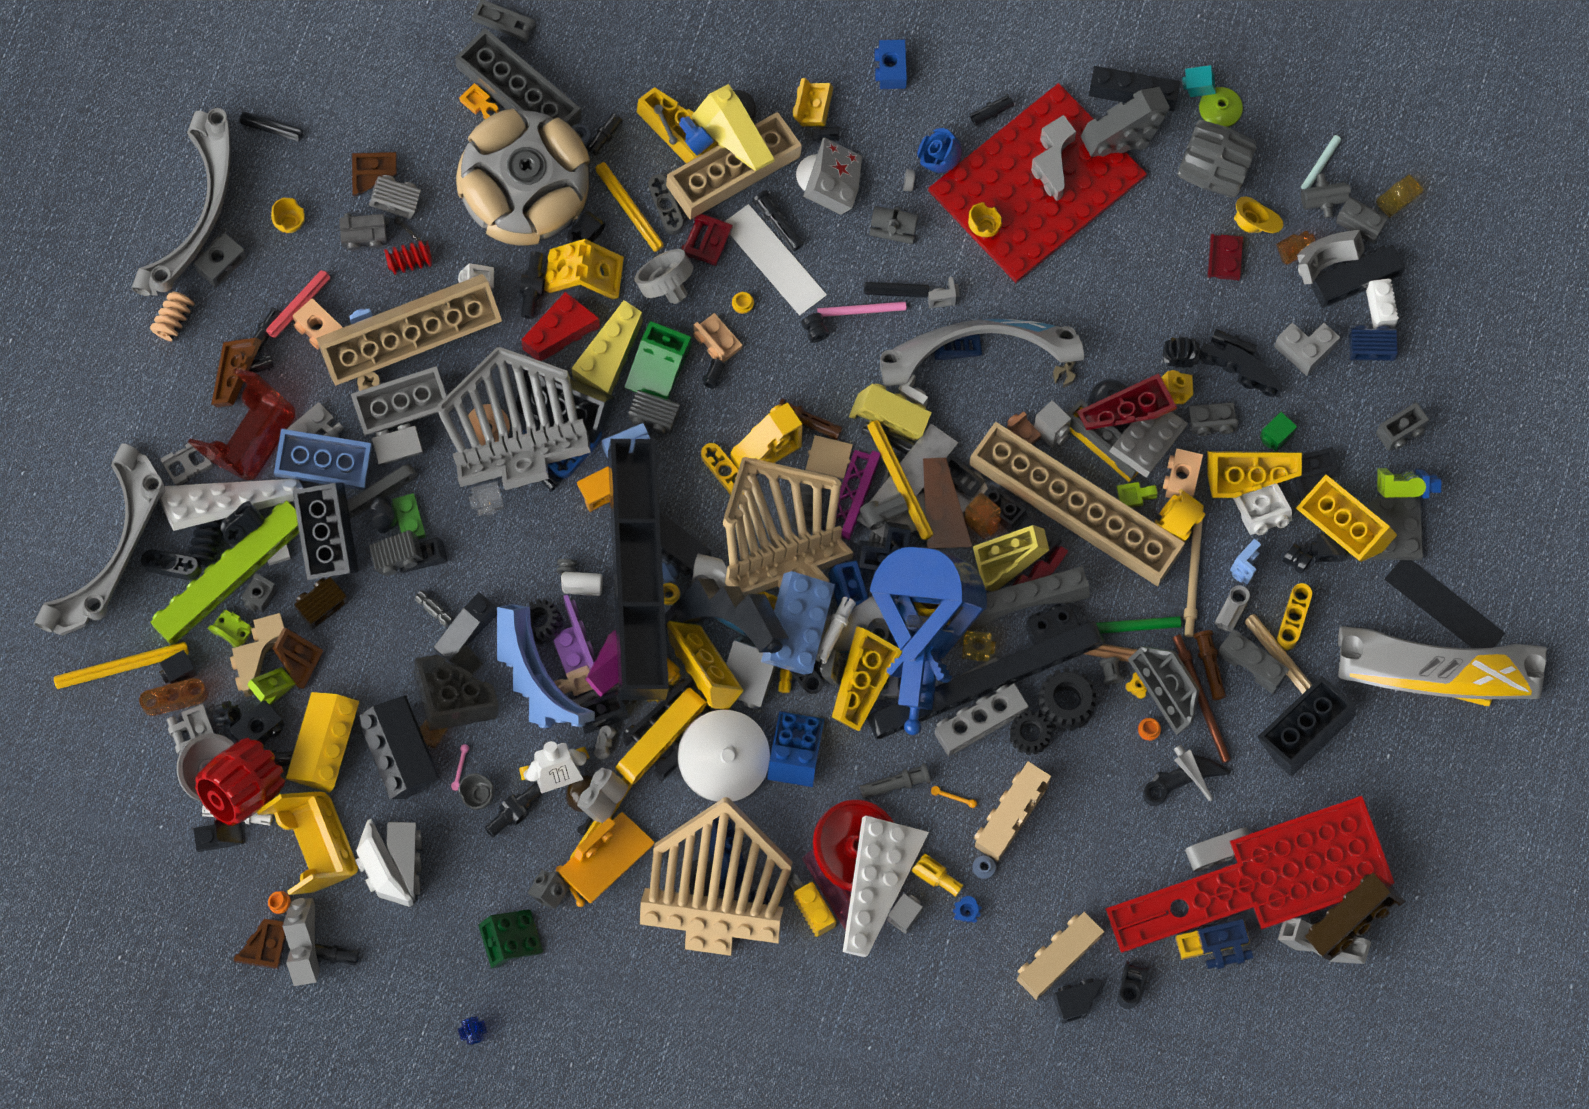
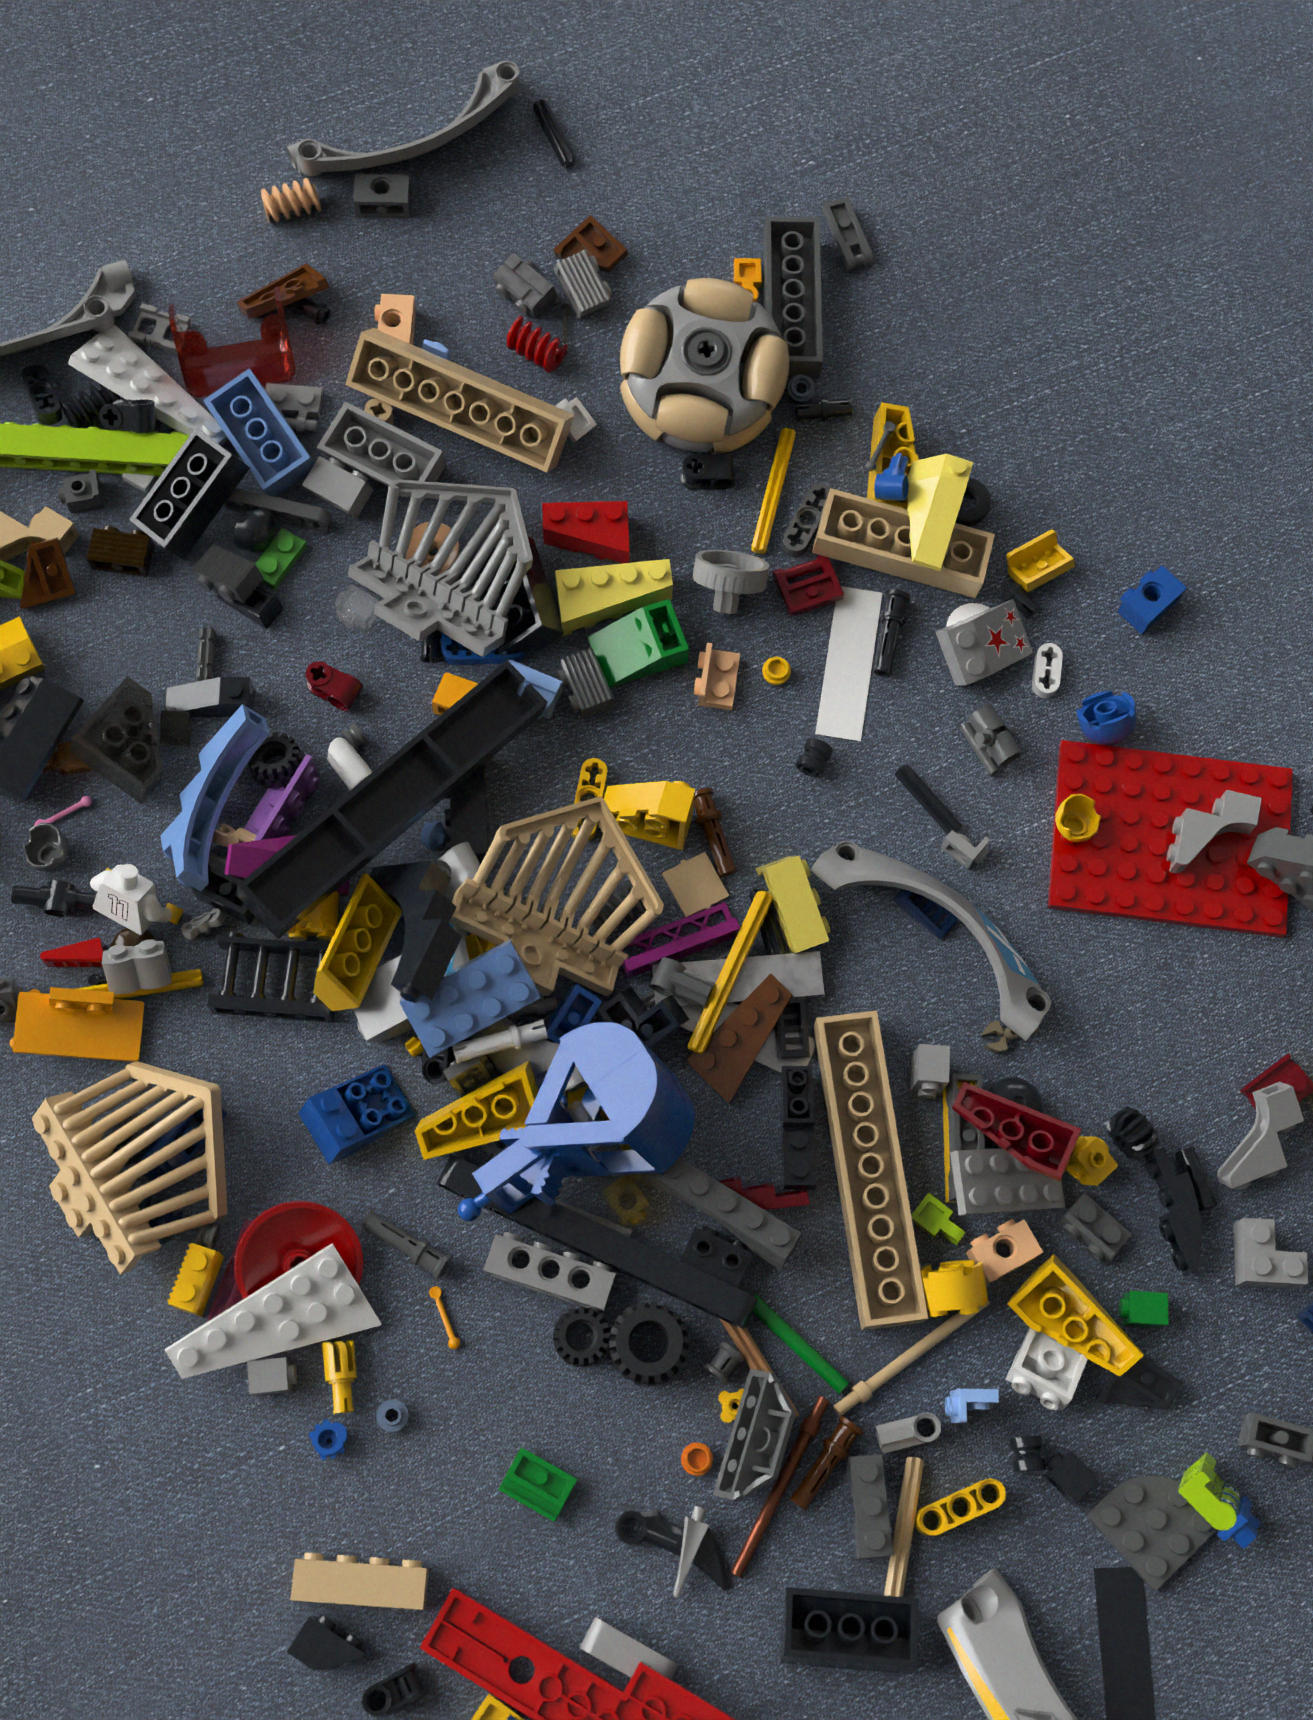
camera: 45 degrees right, 0 degrees up
lime piece [207,609,252,648] -> none
black pin [253,307,281,352] -> none
coral axle [266,270,330,338] -> none
yellow hair [271,198,305,233] -> none
black pin [520,251,545,319] -> none
yellow bracket [544,239,624,300] -> none
yellow beam [615,687,707,785] -> none
yellow plate [663,583,680,605] -> none
white dish [678,710,770,802] -> none
black pin [702,359,725,389] -> none
bright pink bar [817,302,906,317] -> none
white bracket [899,374,928,407] -> none
light grey tile [903,169,915,192] -> none
clear orange brick [964,492,1001,539] -> none
black pin [969,94,1014,126] -> none
light yellow wedge [973,525,1049,592] -> none
tan wedge [974,761,1051,862] -> none
nougat bracket [1007,412,1041,444] -> none
yellow slope [1296,475,1397,562] -> none
none -> red slope [40,937,107,967]
none -> dark red piece [305,661,363,712]
none -> green plate [498,1447,578,1522]
none -> white beam [1032,643,1063,698]
none -> light grey arch [1217,1082,1304,1190]

